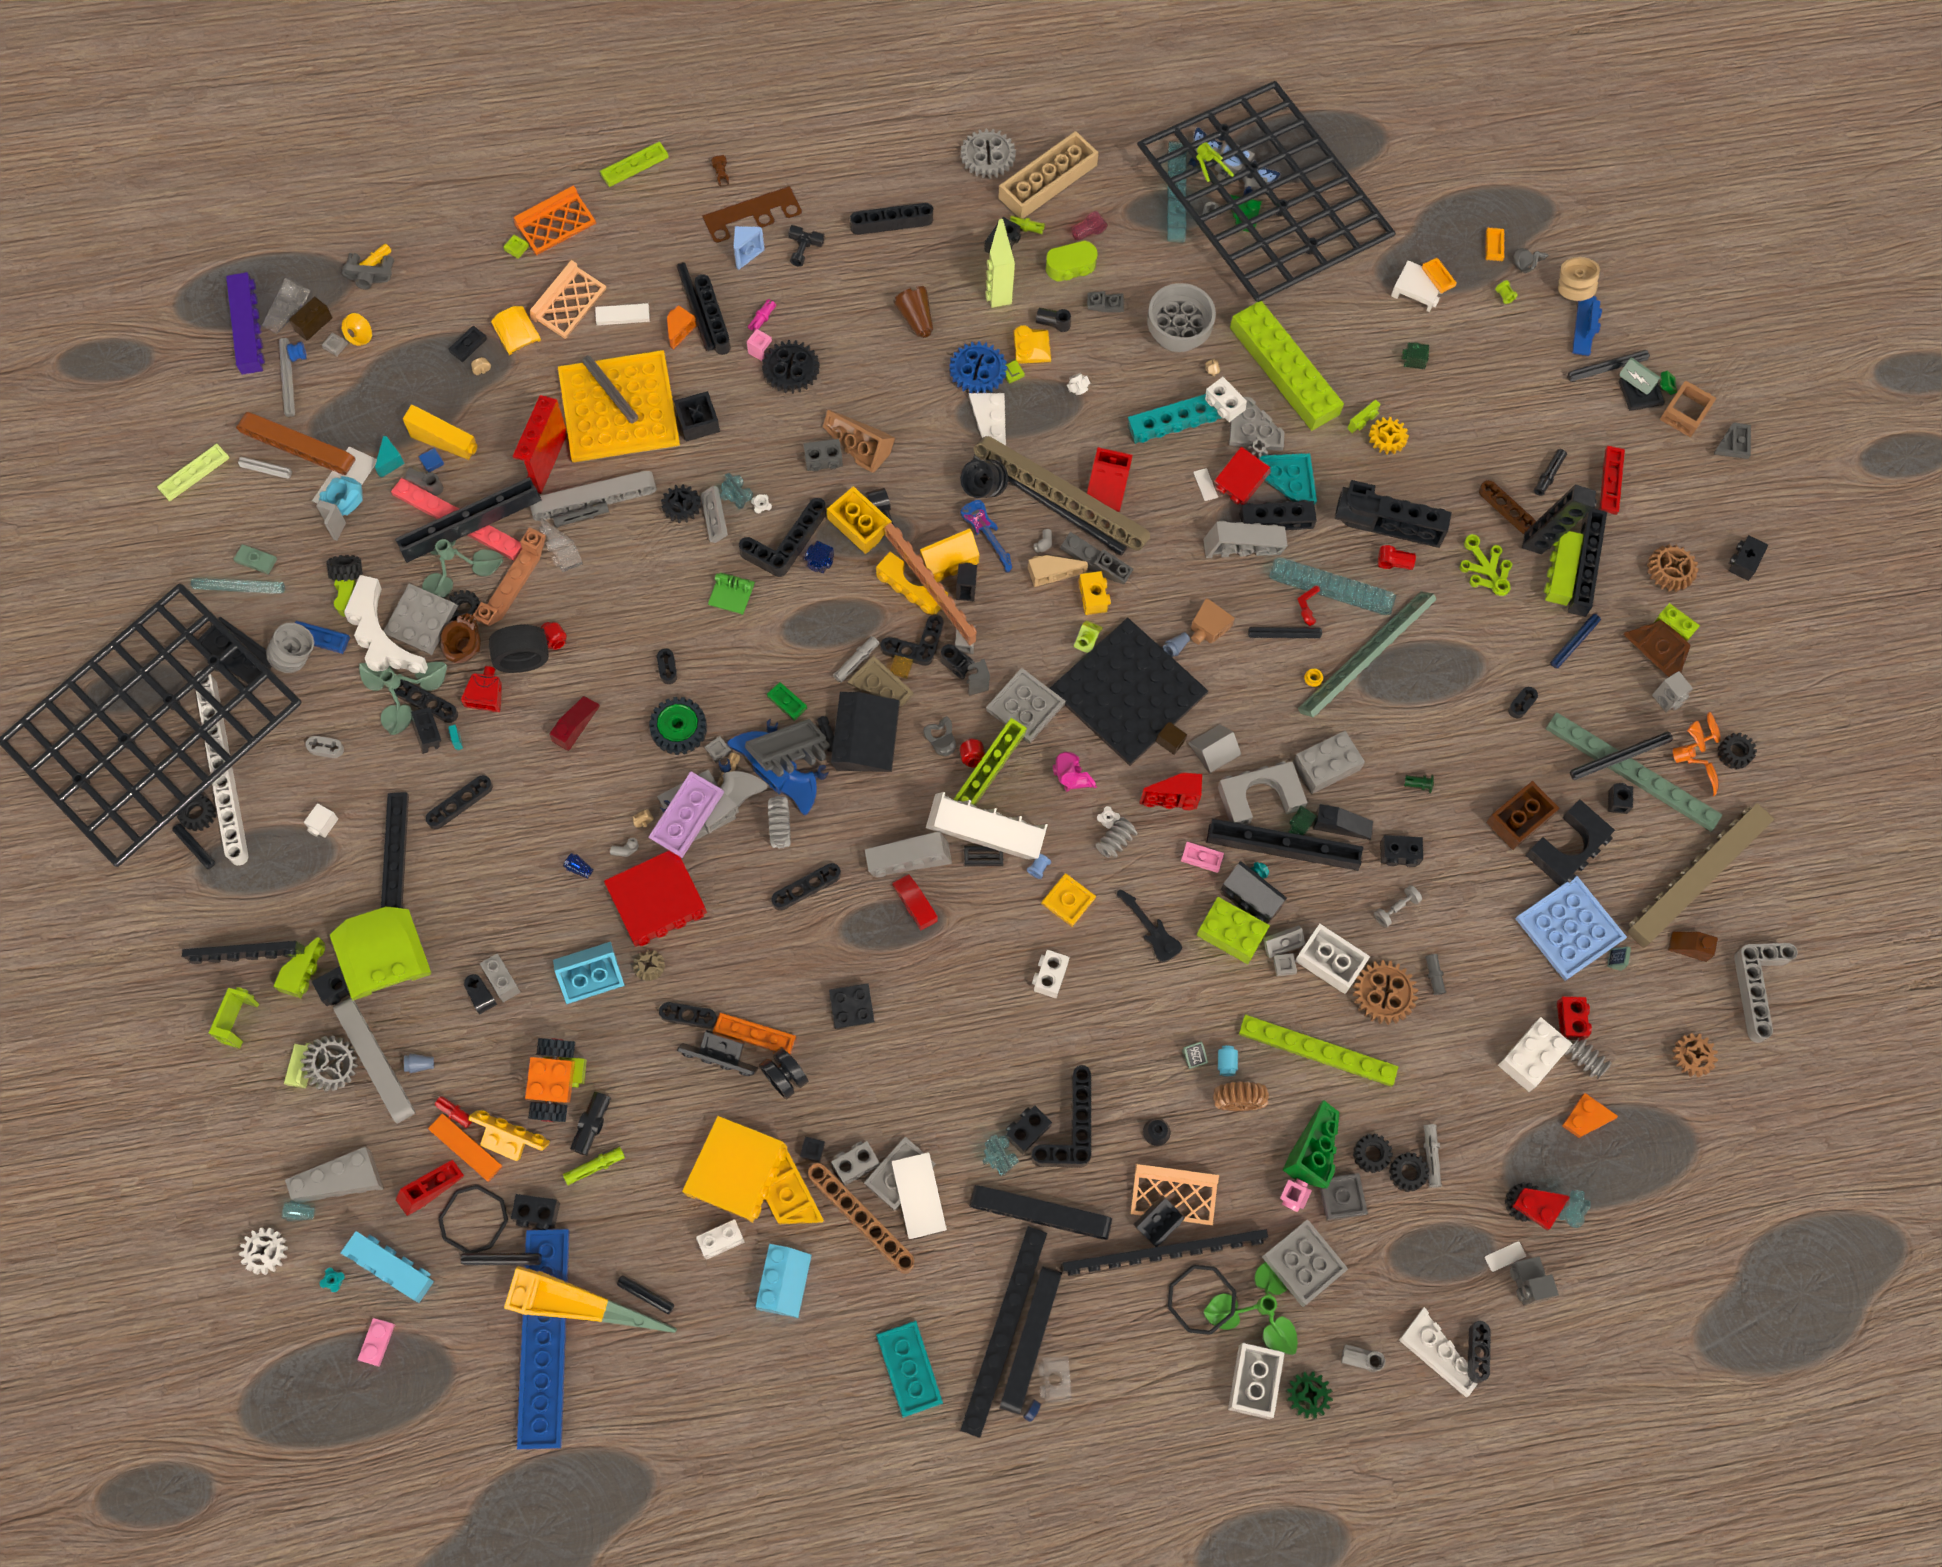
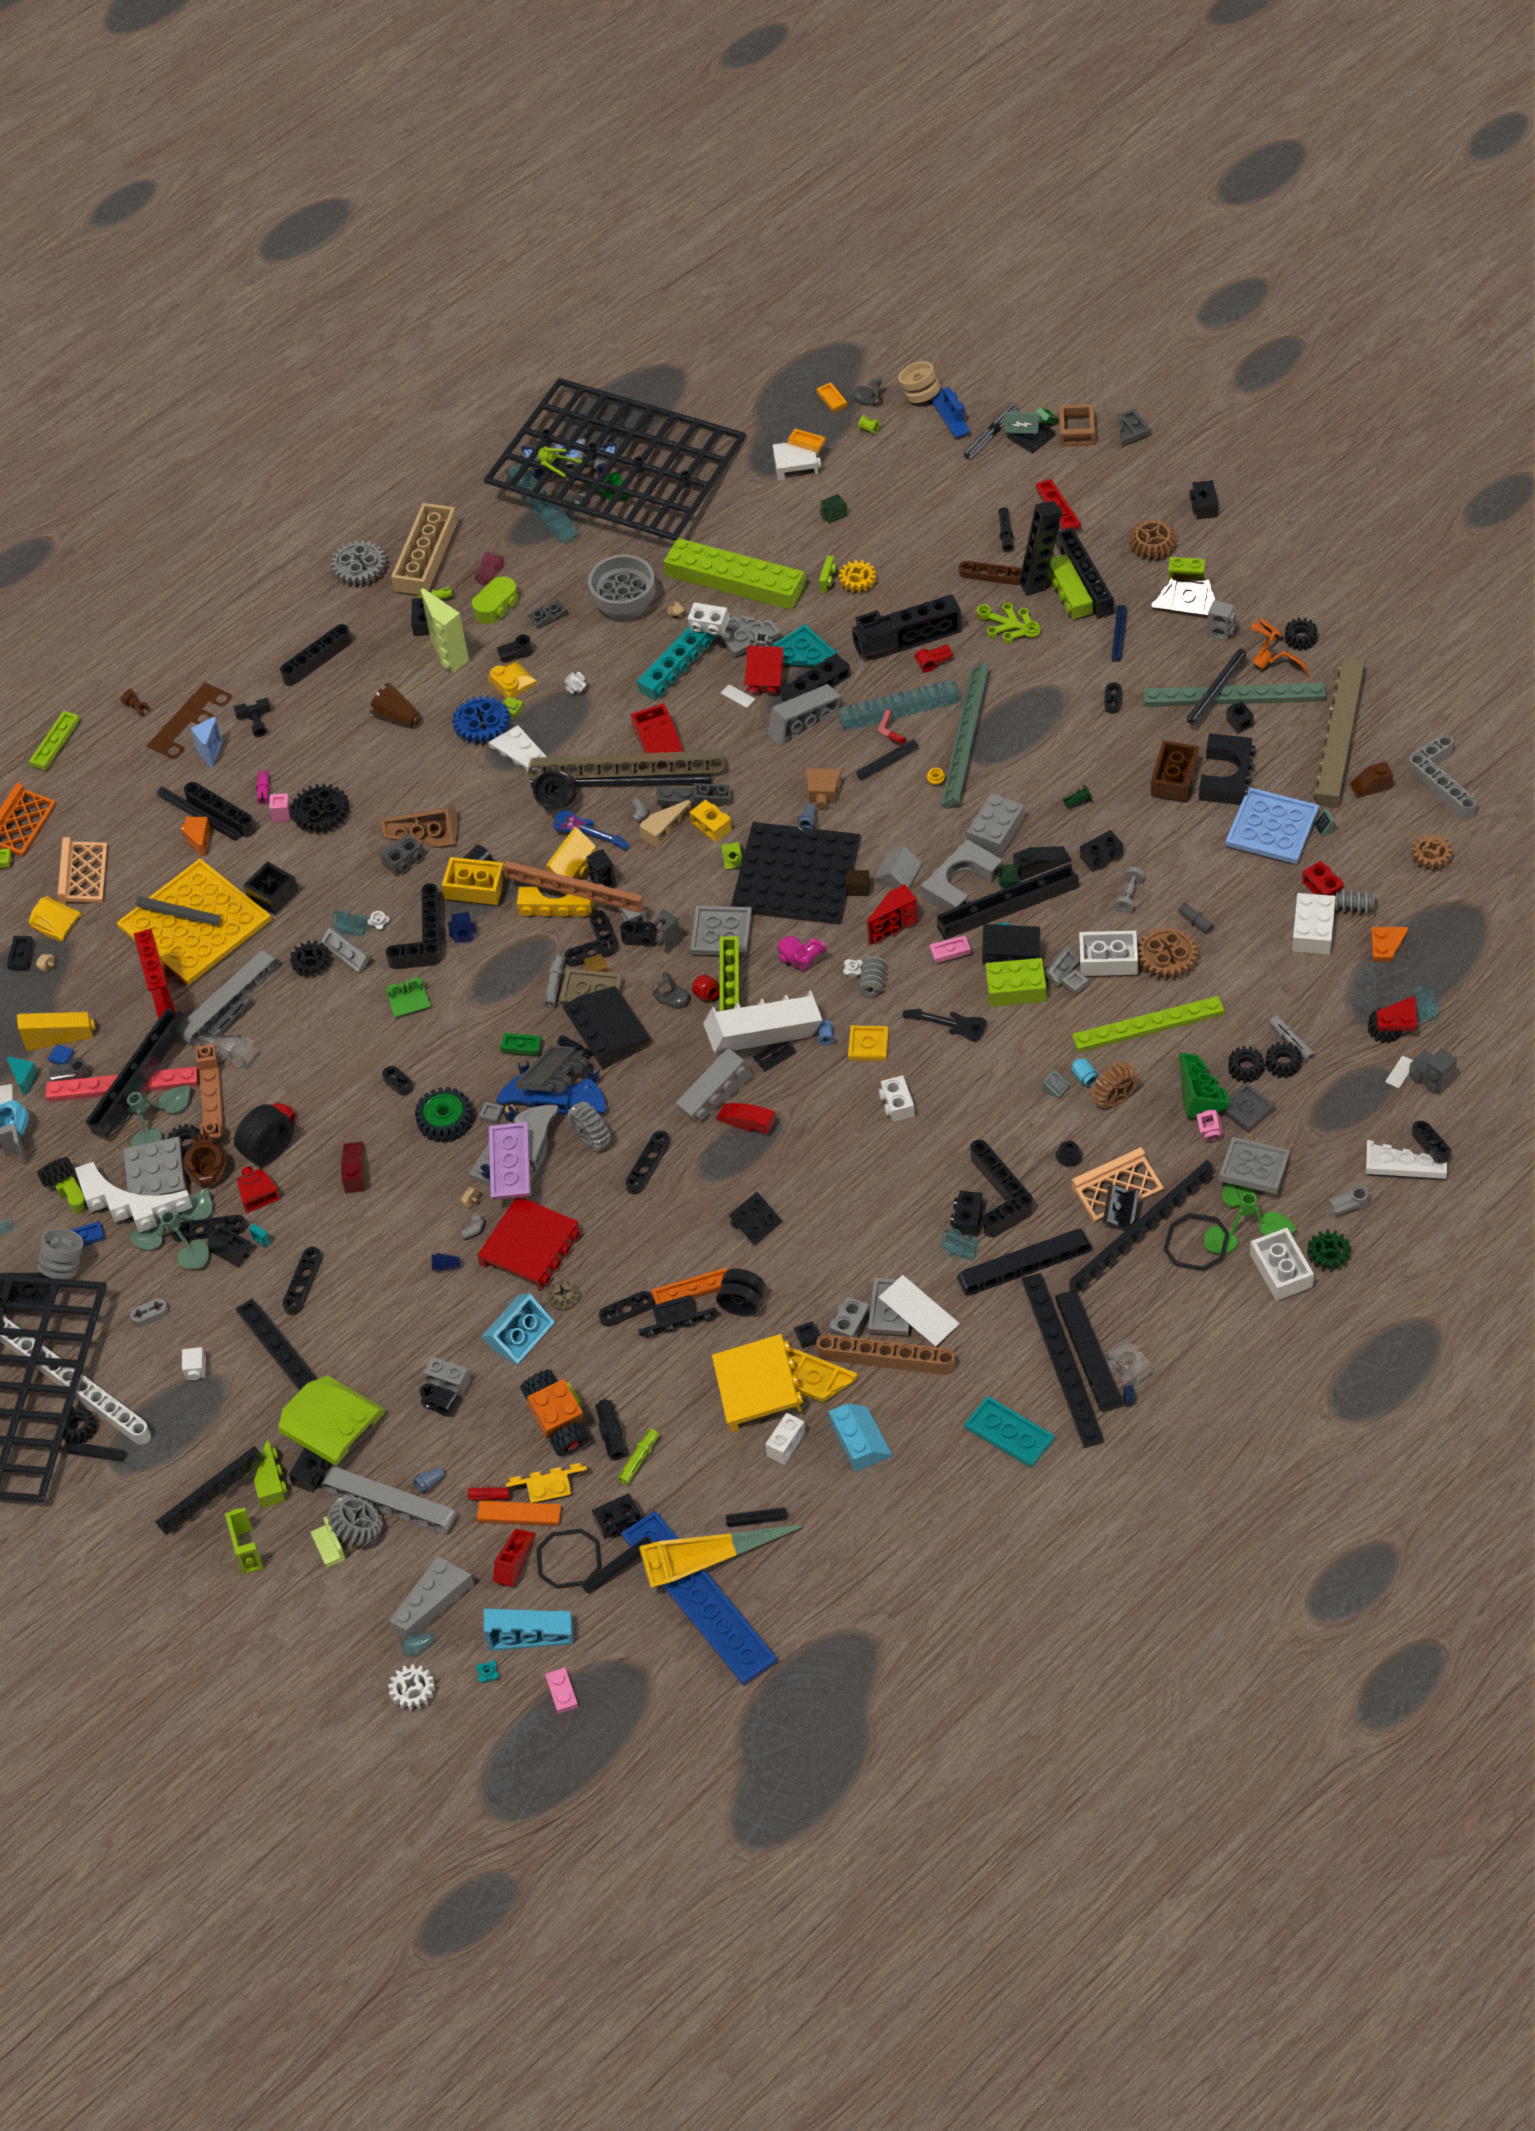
camera: 25 degrees left, 15 degrees down
white tile [595,303,650,325] -> none

